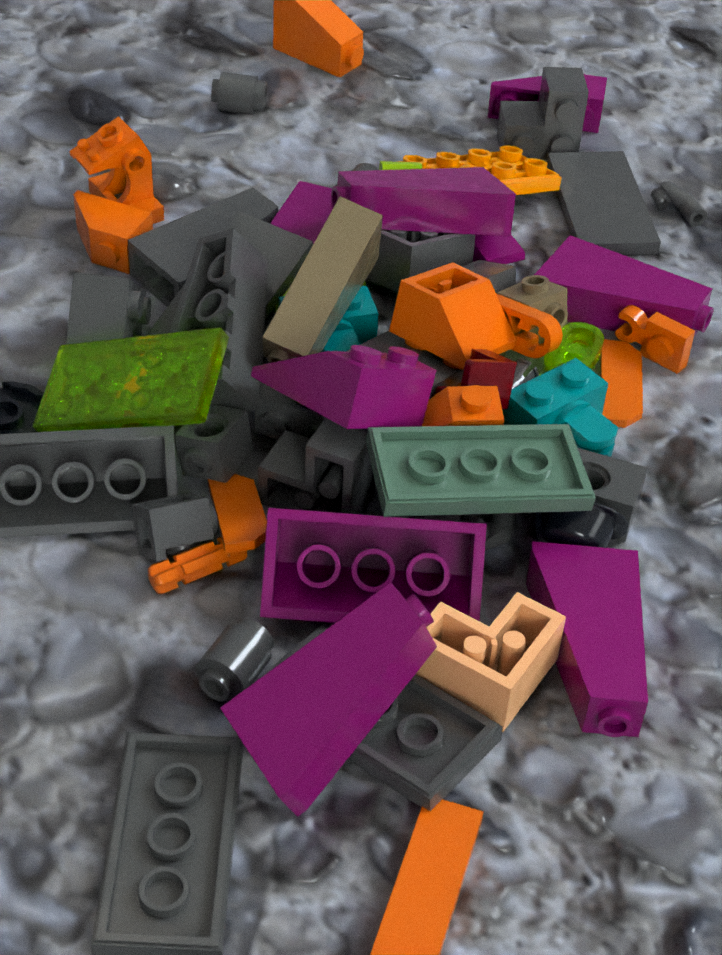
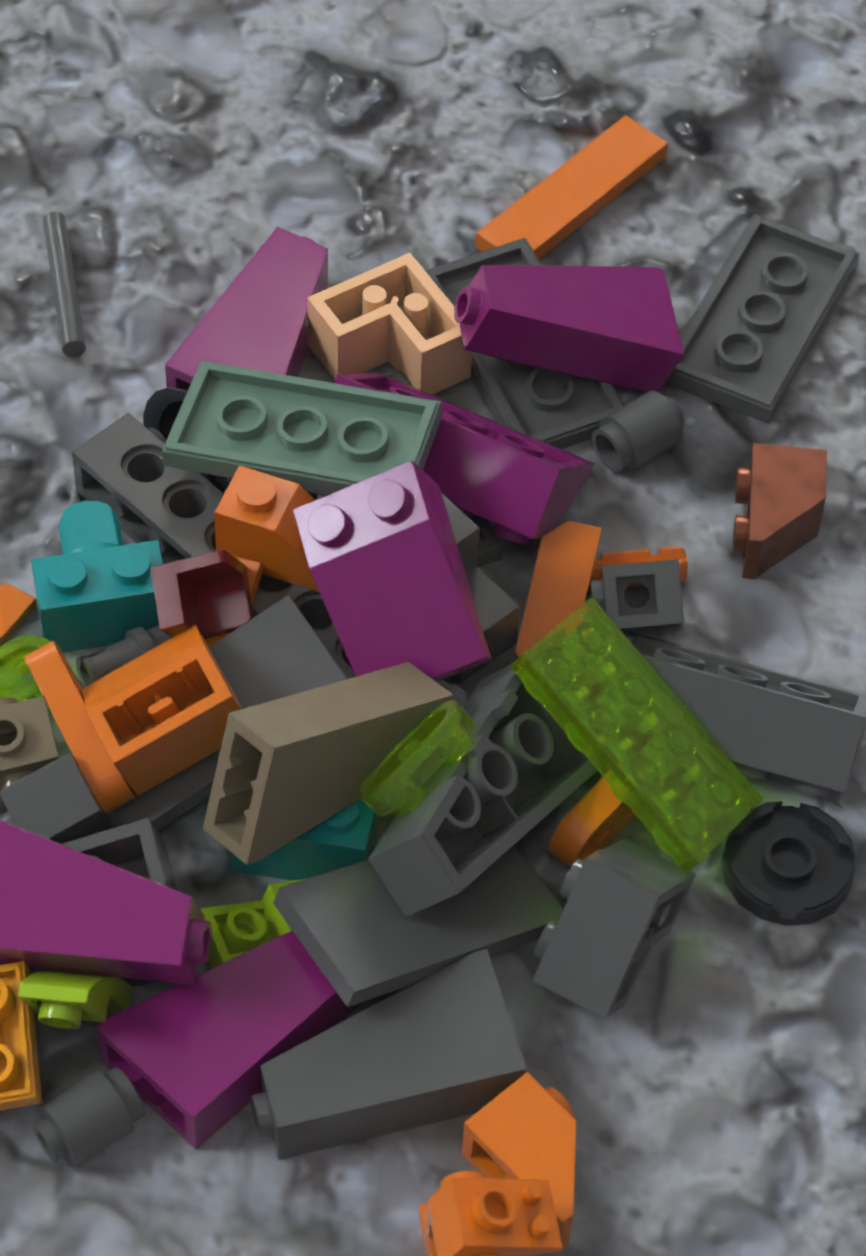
camera: 155 degrees left, 10 degrees up
none -> clear neon green plate [358,700,475,817]
none -> copper slope [732,443,827,579]

